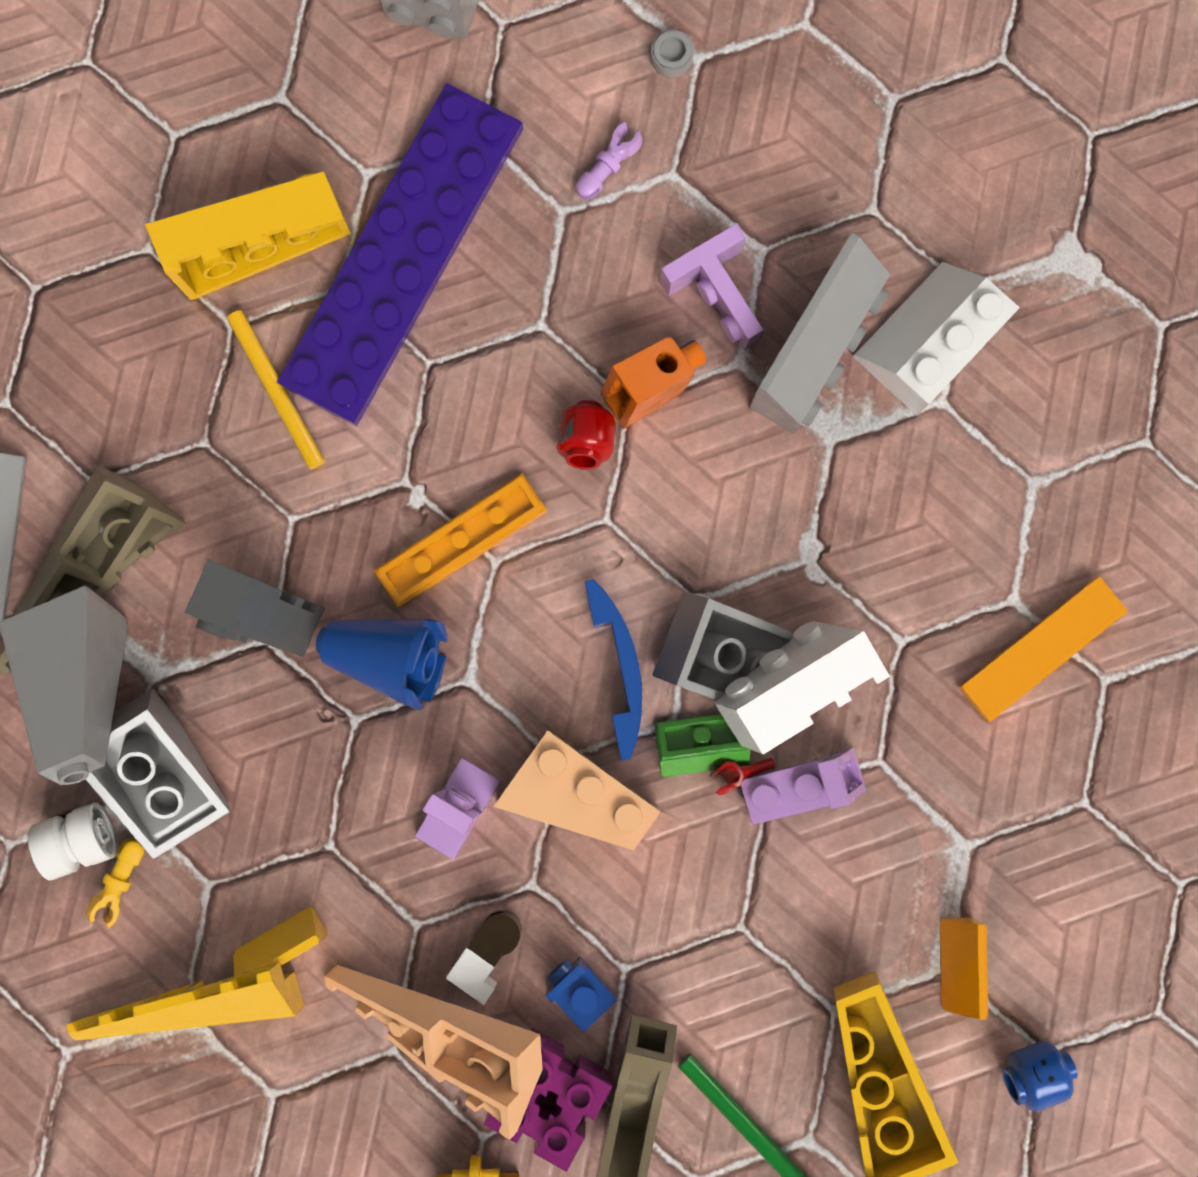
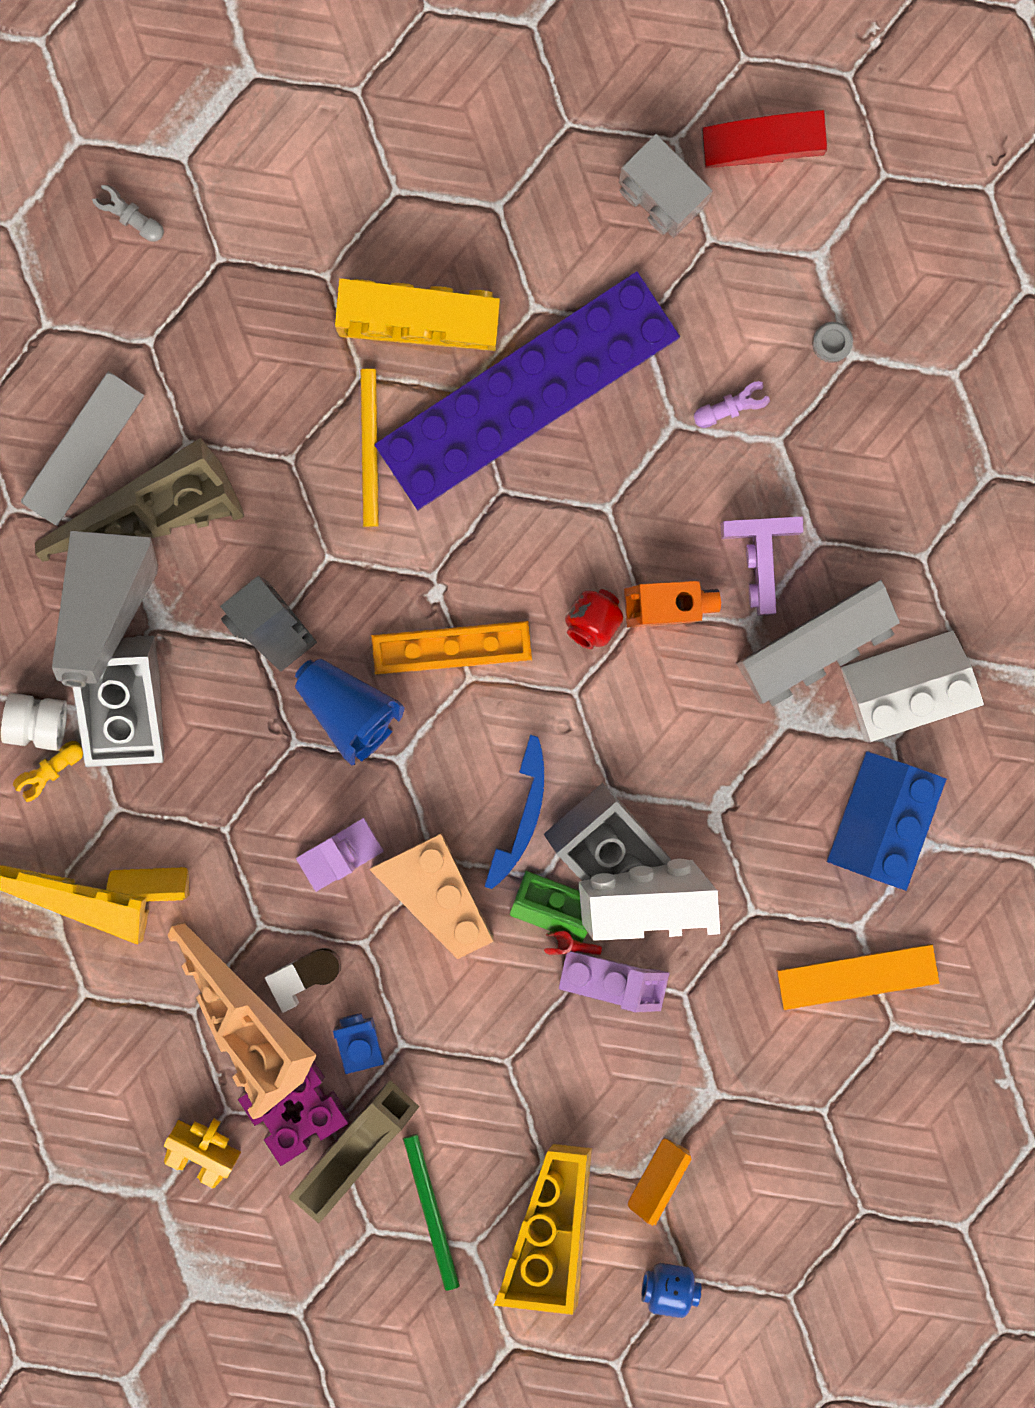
camera: 25 degrees right, 5 degrees up
none -> blue slope [826,751,947,891]

